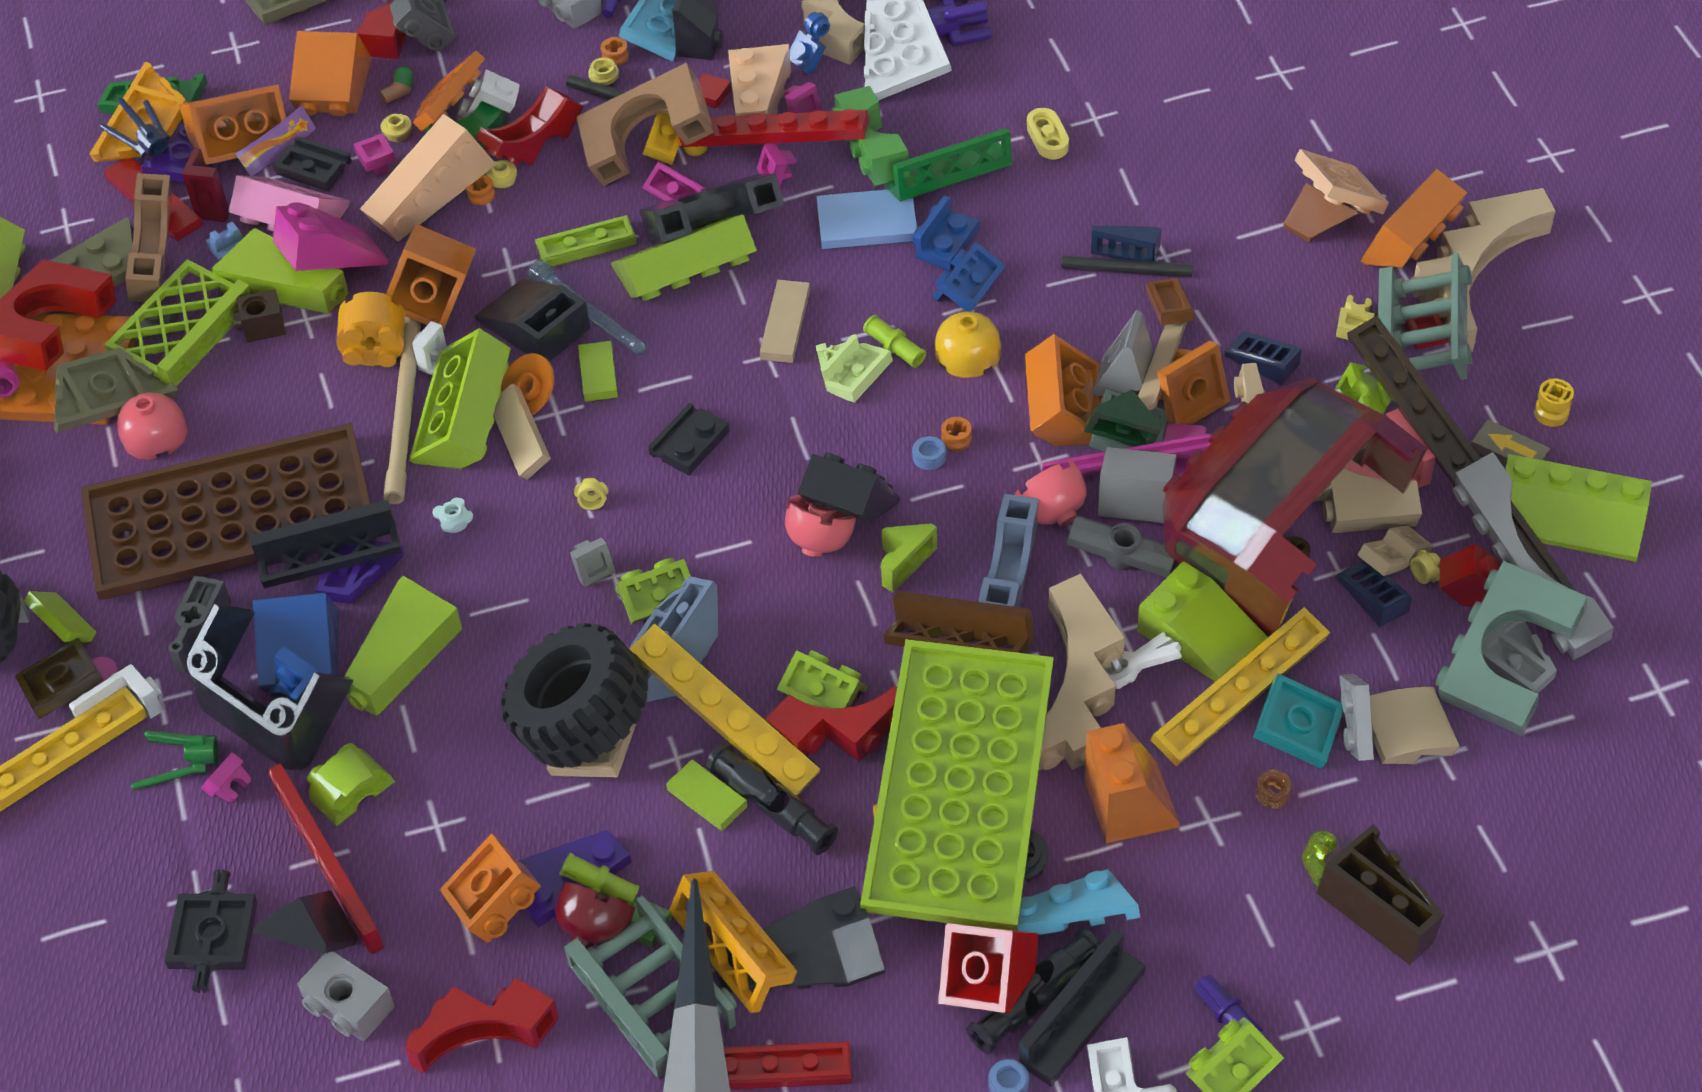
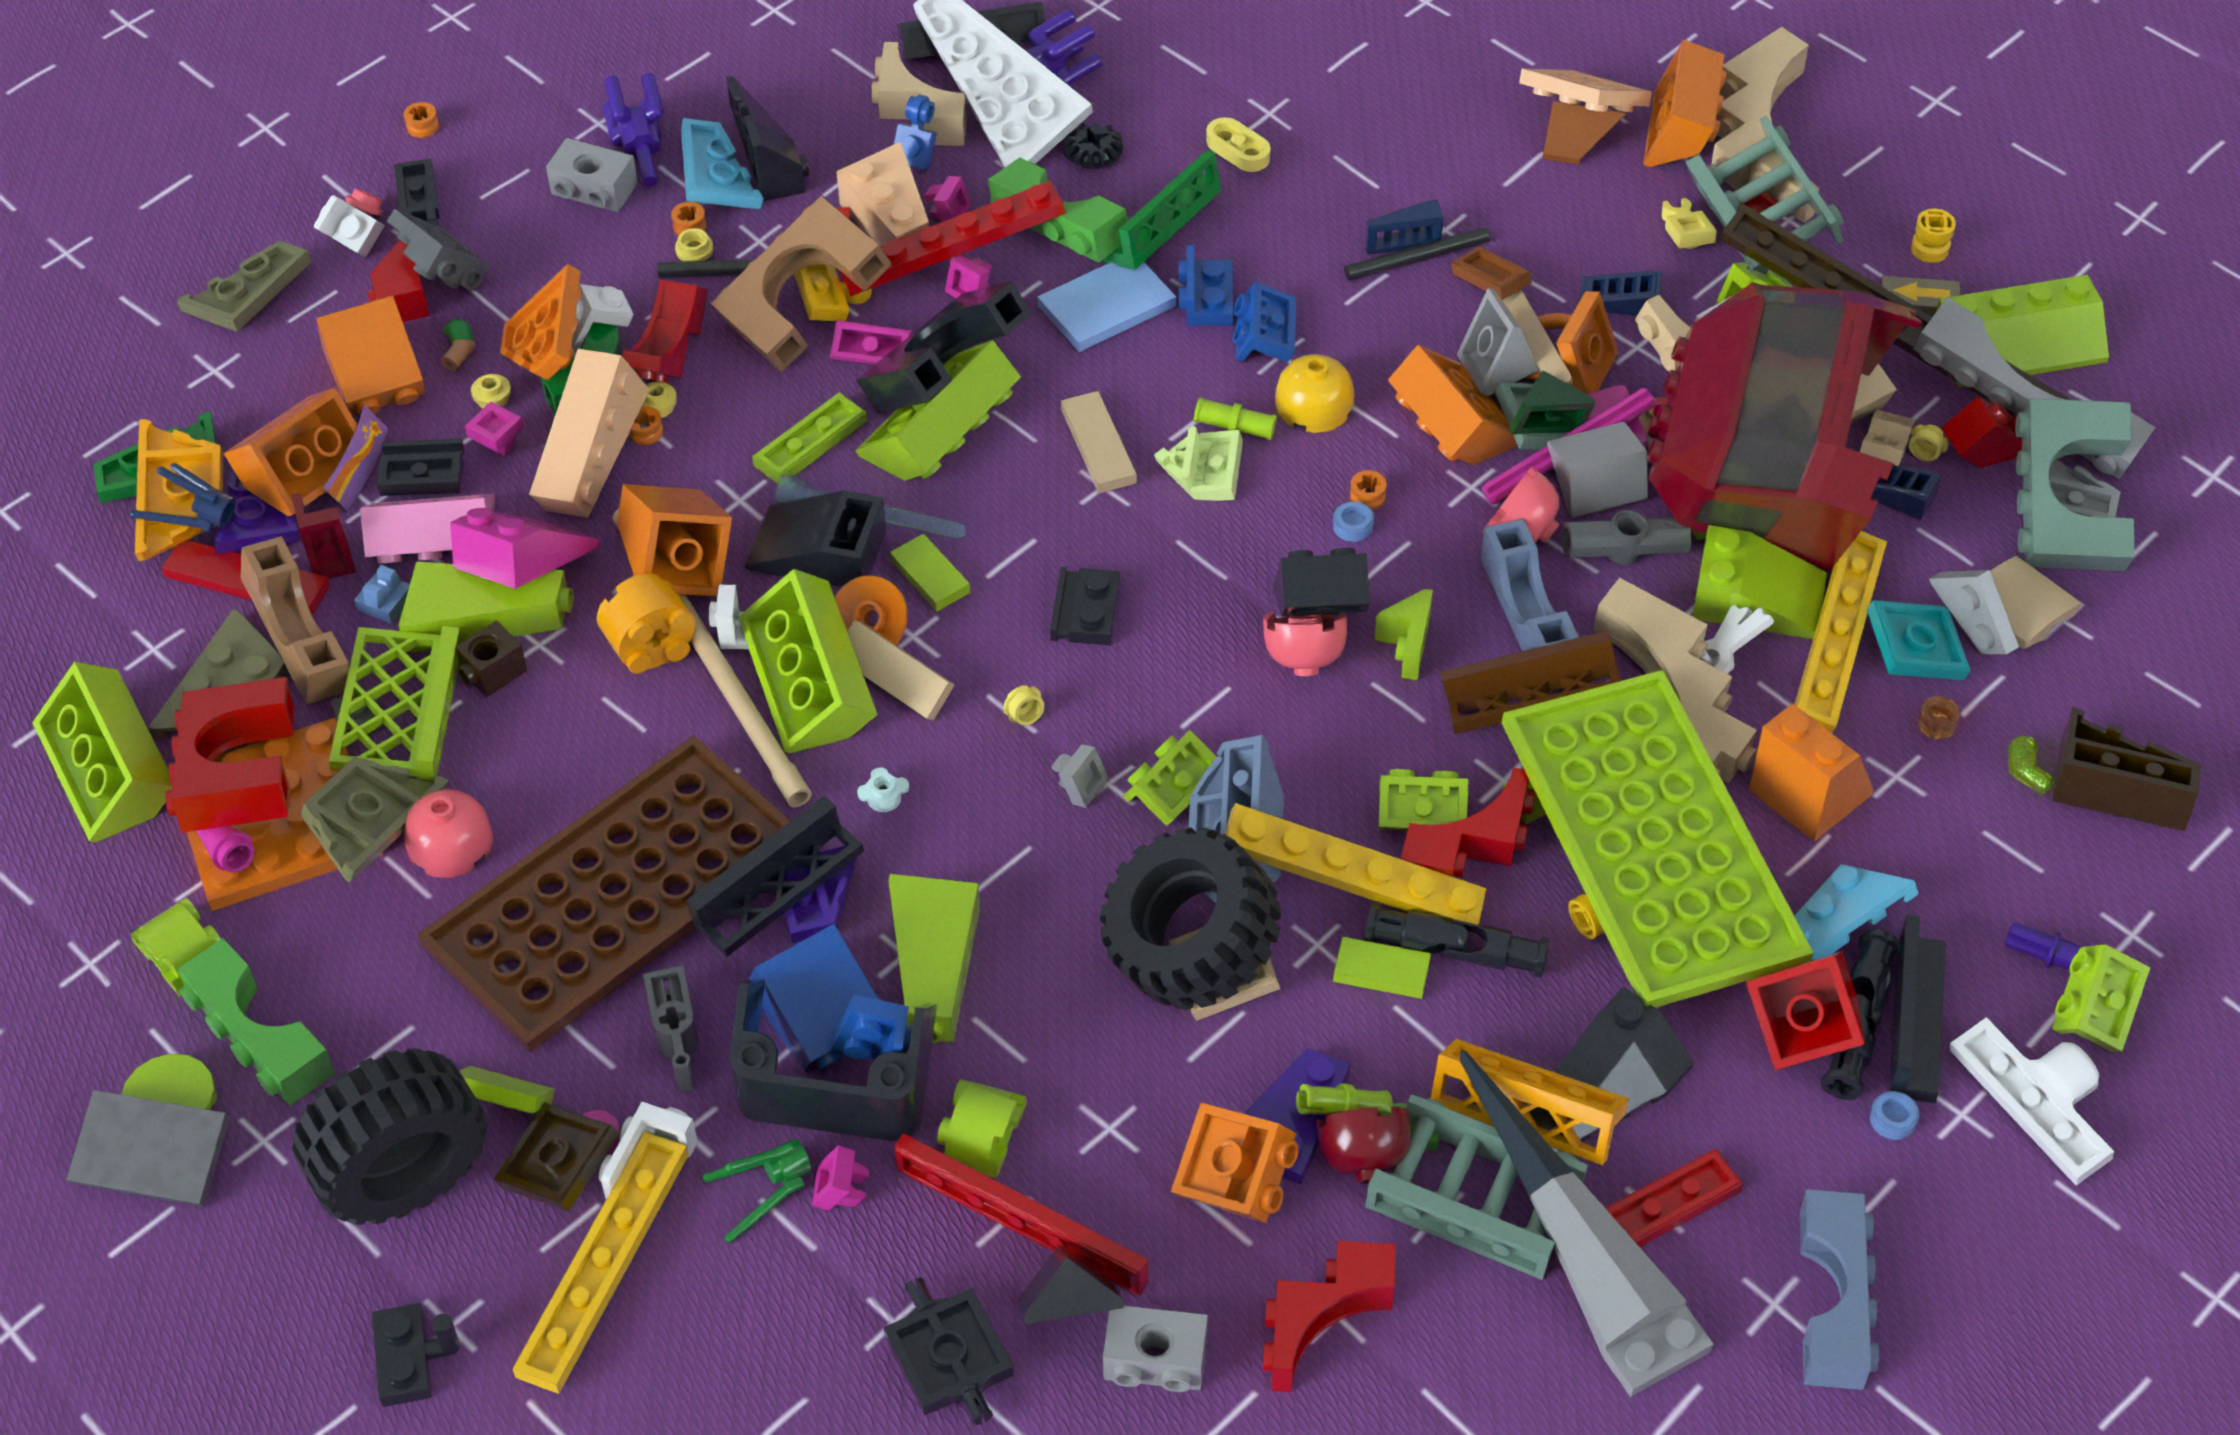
camera: 30 degrees left, 0 degrees up
none -> black gear [1064,121,1123,169]

